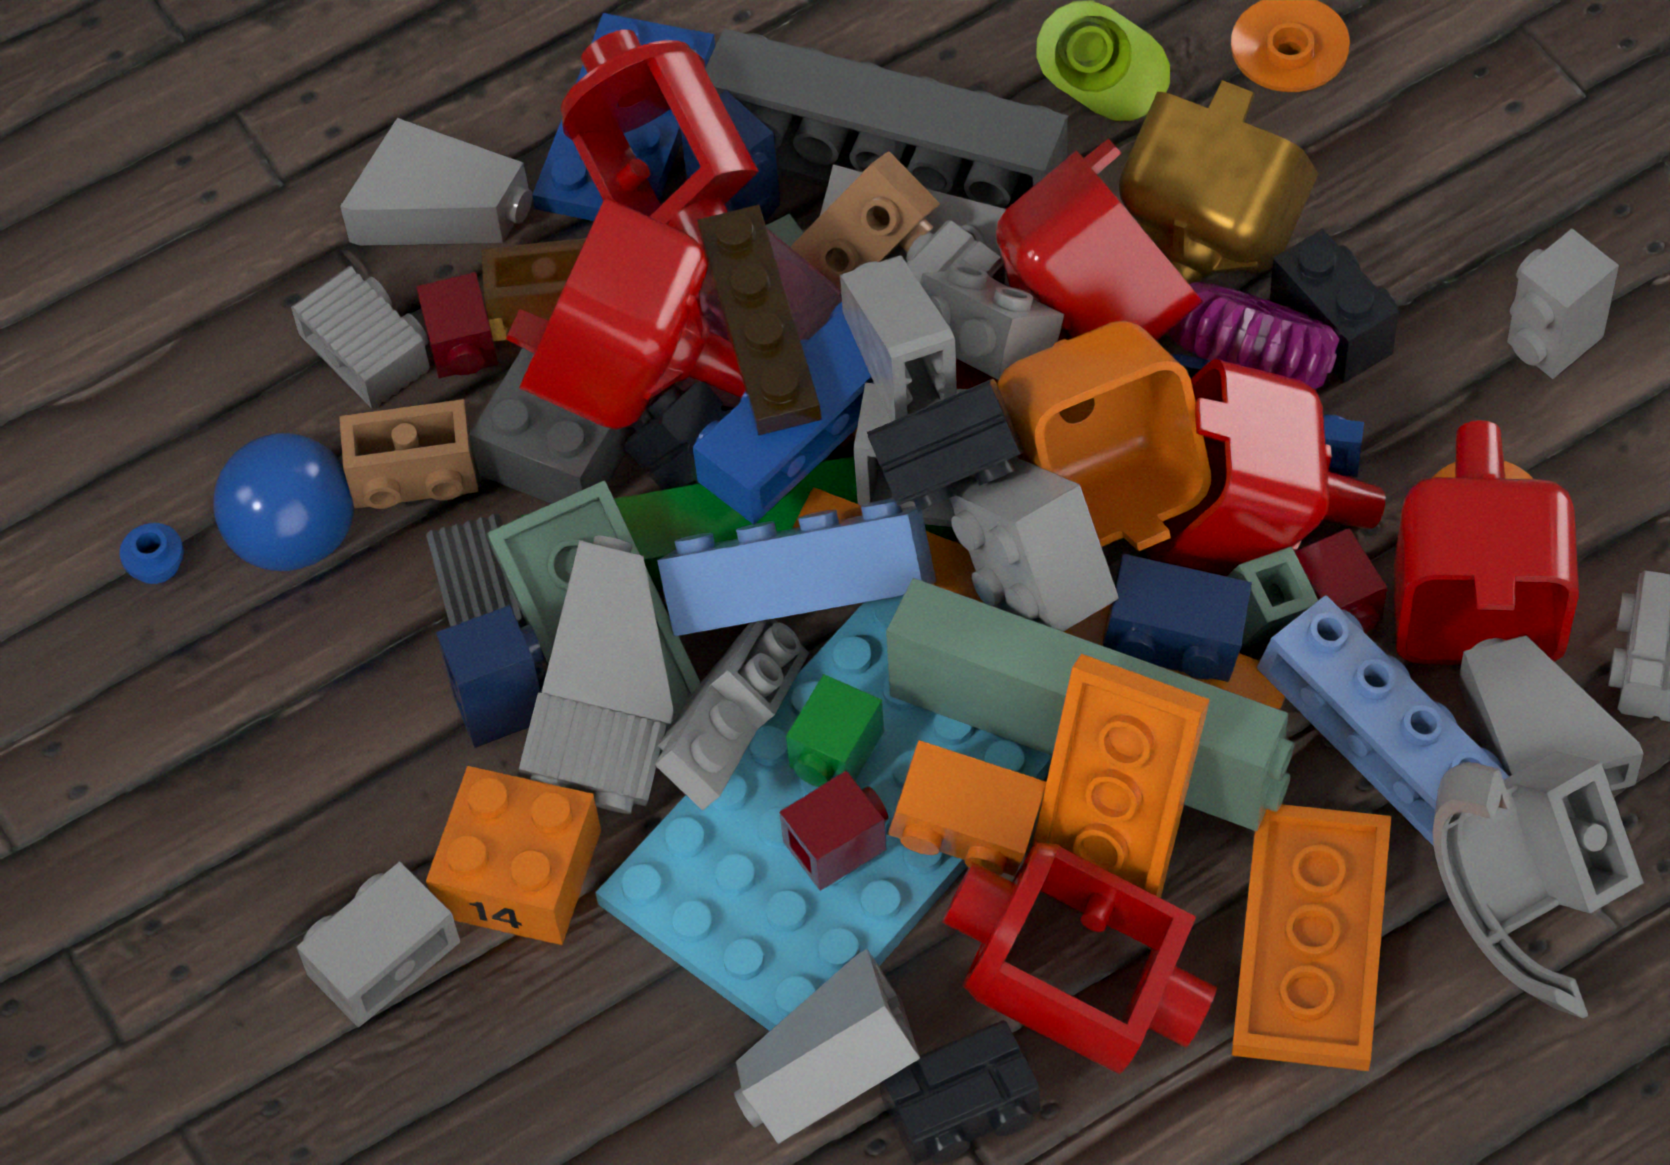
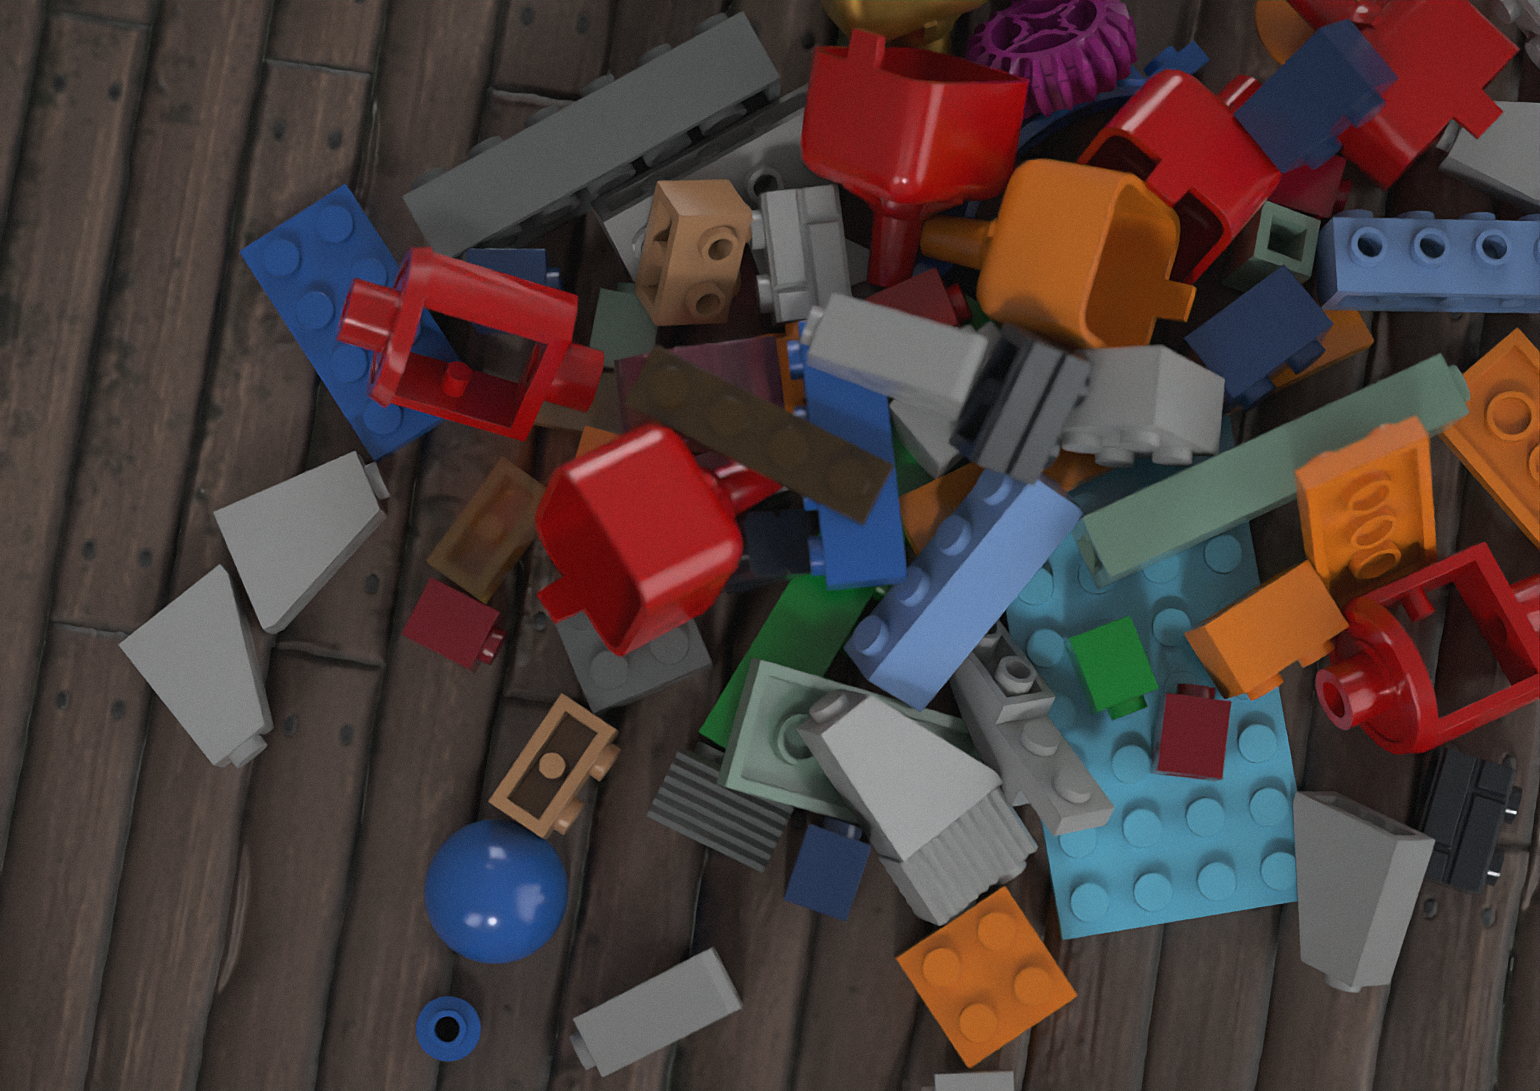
camera: 50 degrees left, 25 degrees up
light grey brick [291,266,430,409] -> none
light grey brick [920,264,1064,379] -> none
none -> light grey slope [118,564,274,768]
none -> light grey slope [569,947,743,1078]
none -> dark blue brick [1234,18,1399,174]

